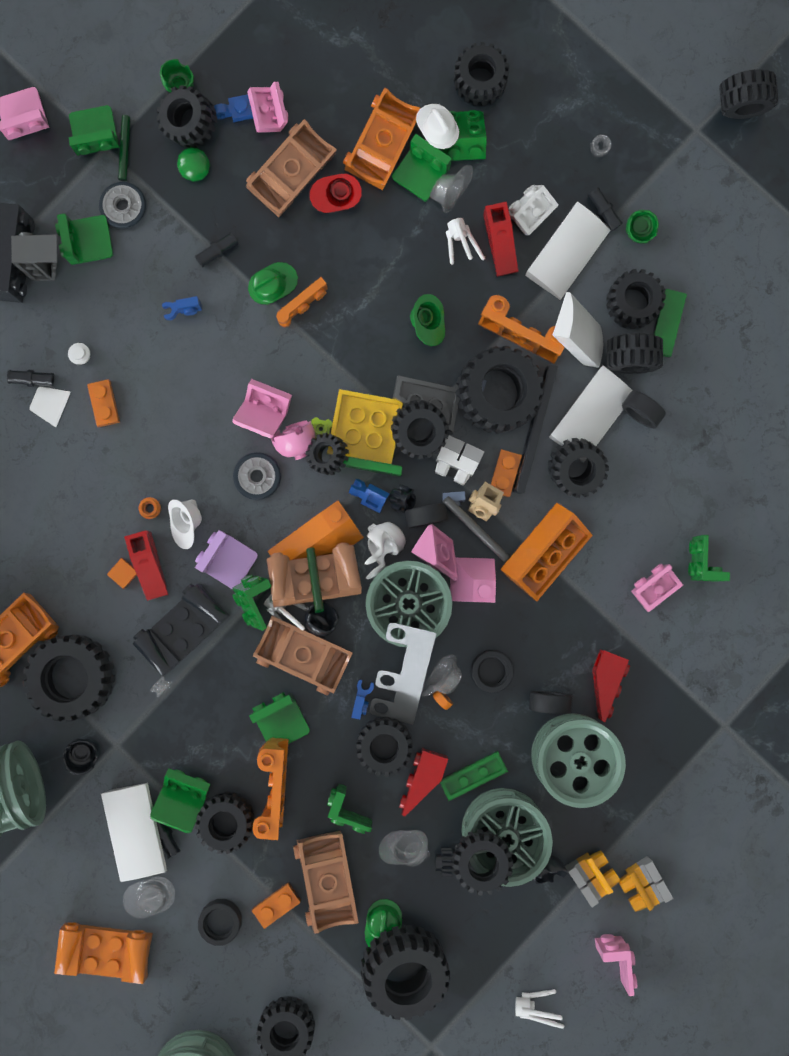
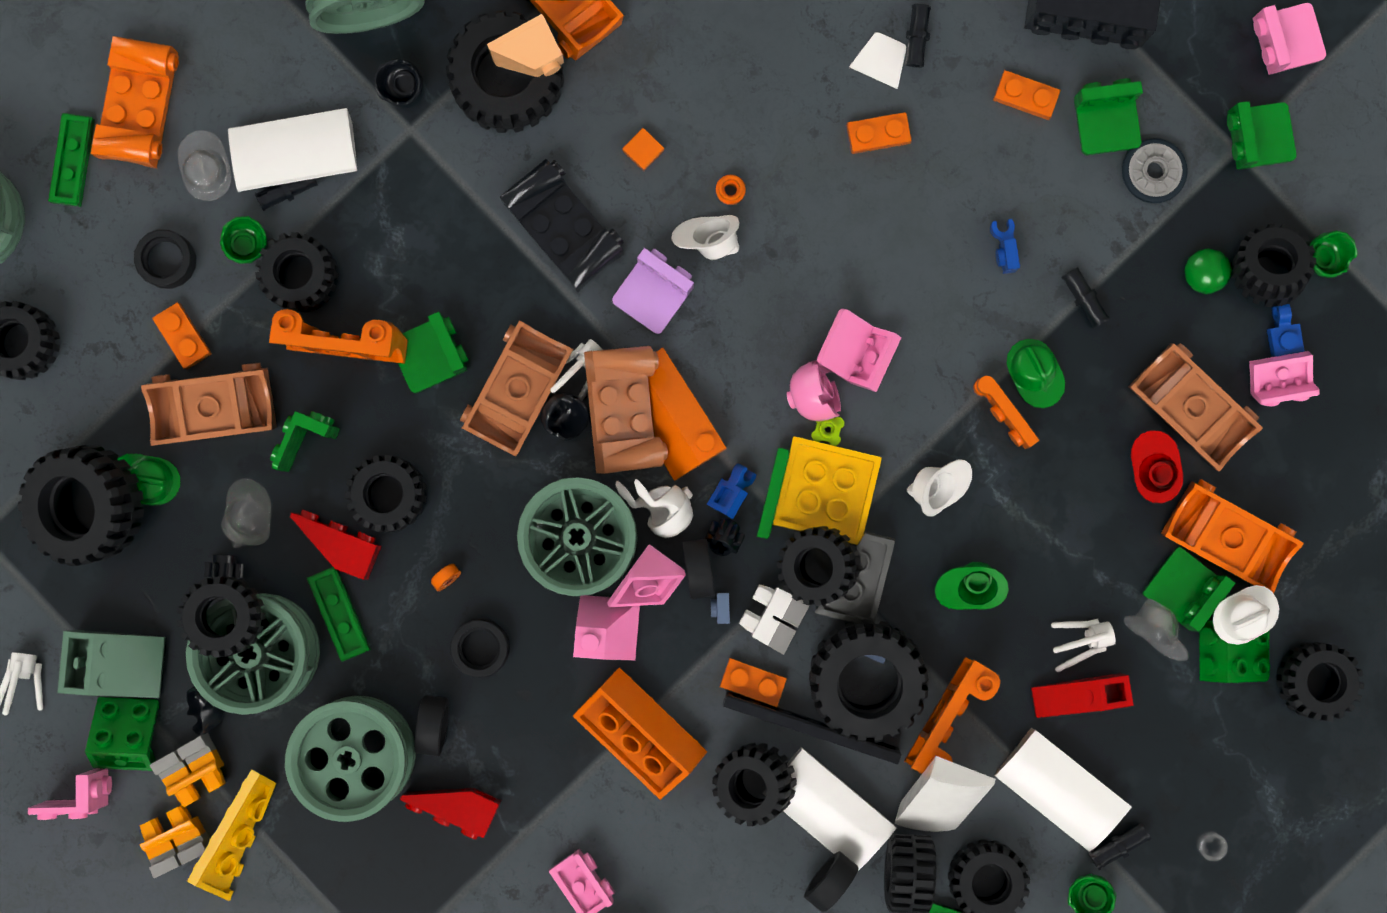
camera: 85 degrees right, 0 degrees up
dark grey wedge [11,232,57,281] -> none
white plate [68,343,91,365] -> none
dark green bar [118,115,130,181] -> none
red slope [124,530,169,601] -> none
clear bush [150,676,172,698] -> none
green bracket [150,768,210,833] -> none
green bracket [232,574,272,631] -> none
wheel [233,452,281,500] -> none
black tyre [306,433,349,475] -> none
dark green bar [306,548,324,613] -> none
blue plate [351,679,374,720] -> none
piece [369,623,436,725] -> none
clear piece [421,654,462,696] -> none
dark grey bar [443,496,509,562] -> none
tan brick [468,482,504,521] -> none
white bracket [509,185,558,235] -> none
none -> green tile [48,113,95,207]
none -> sand green slope [57,630,166,698]
none -> green bracket [85,697,159,771]
none -> yellow wing [187,769,276,901]
none -> green hair [220,216,267,264]
none -> light nougat slope [487,14,564,77]
none -> white piece [907,459,972,516]
none -> orange plate [993,70,1061,120]

